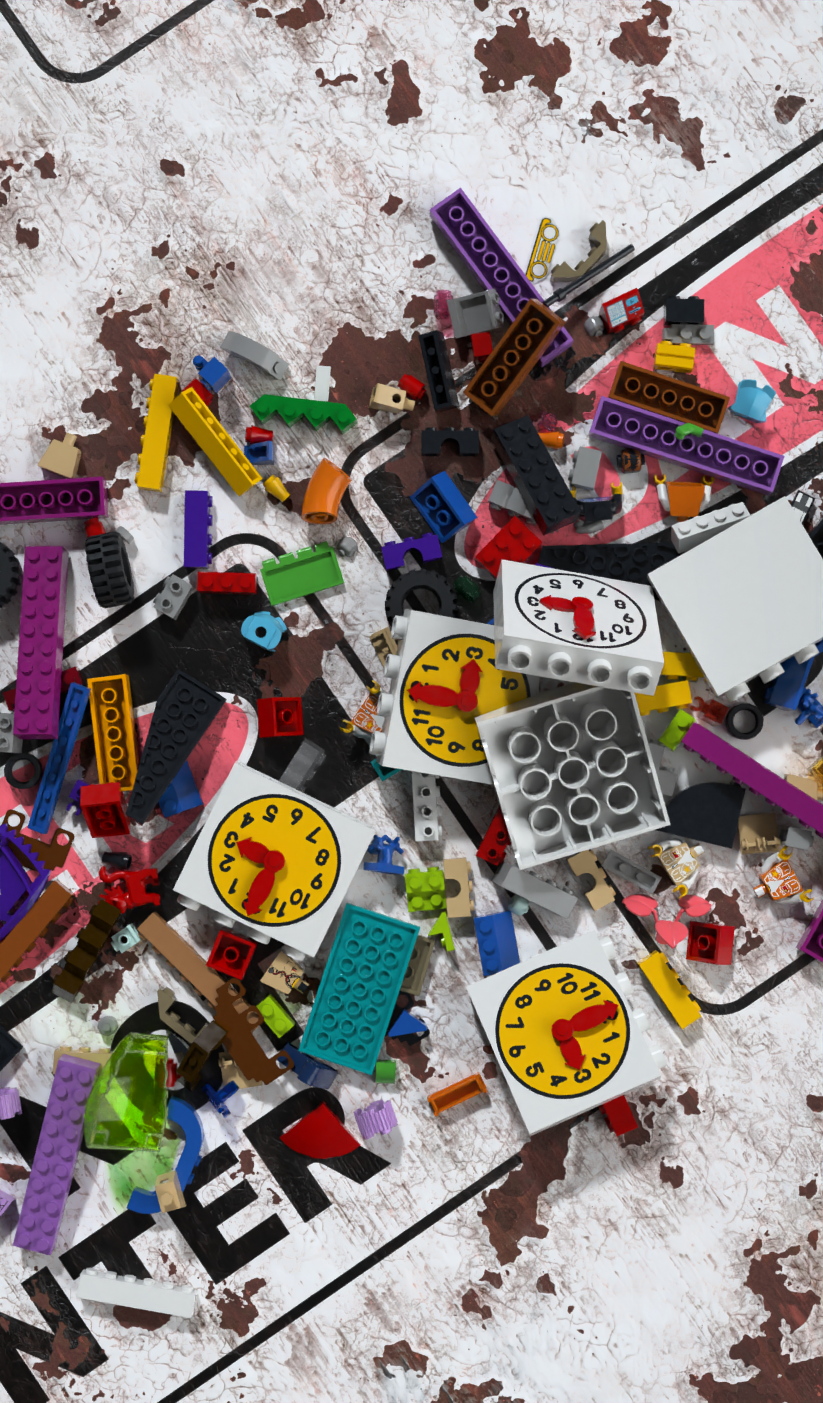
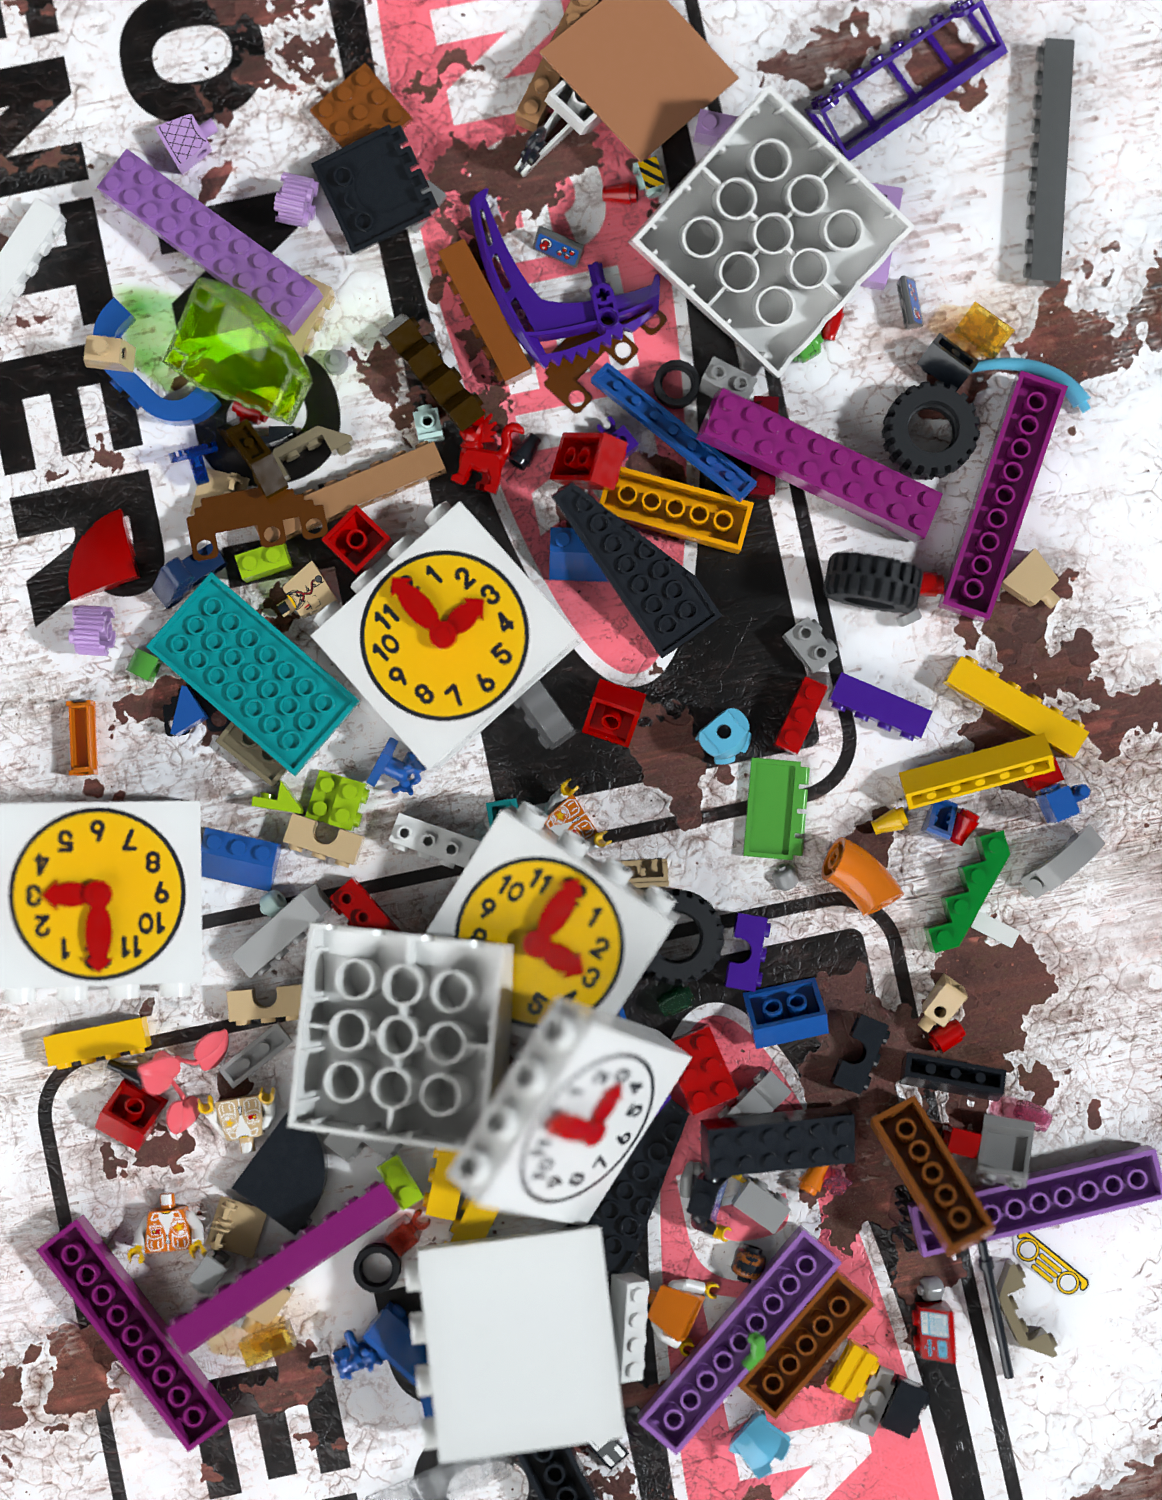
camera: 105 degrees right, 0 degrees up
none -> black cone [107,1059,144,1090]

